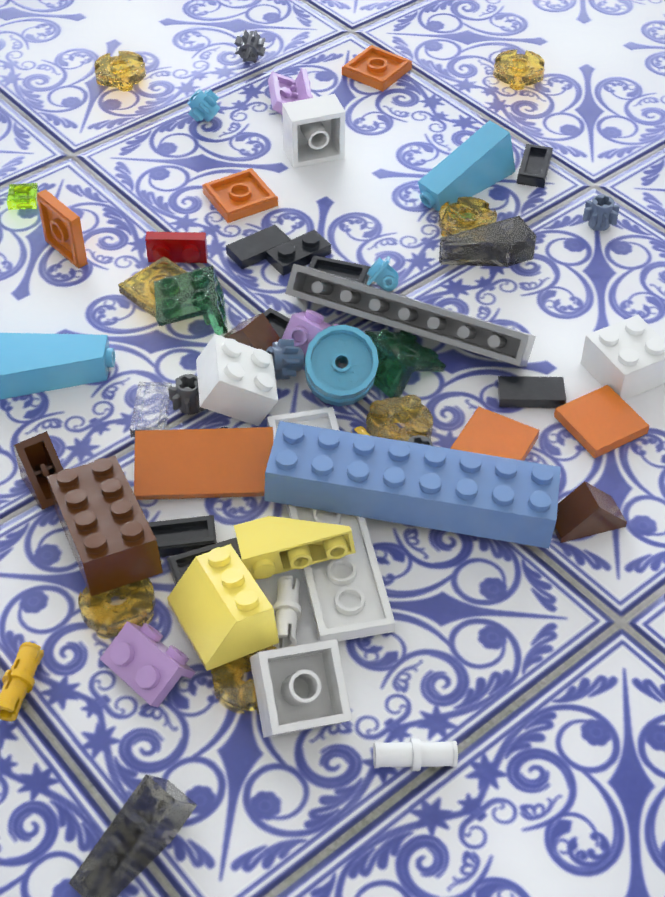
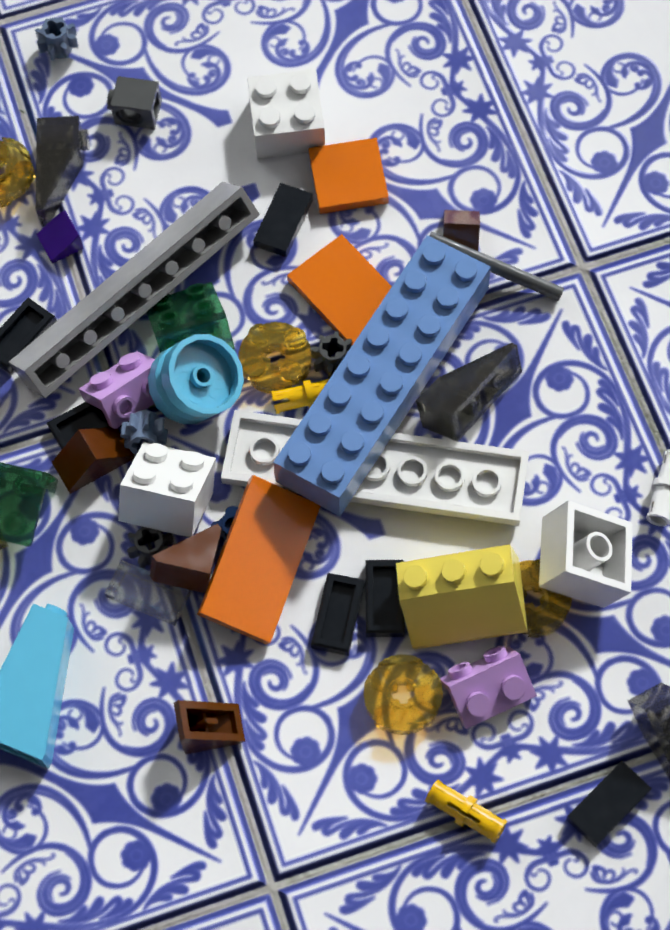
camera: 65 degrees left, 20 degrees up
reddish brown brick [47,456,163,597] -> none
light yellow slope [234,516,356,580] -> none
white pin [273,575,302,648] -> none
medium azure hinge [367,256,399,291] -> none
none -> dark purple slope [36,210,84,264]
none -> dark grey brick [107,76,162,130]
none -> reddish brown slope [150,524,222,593]
none -> clear smoke slope [416,343,522,442]
none -> dark grey bar [430,232,564,301]
none -> black tile [566,761,652,848]

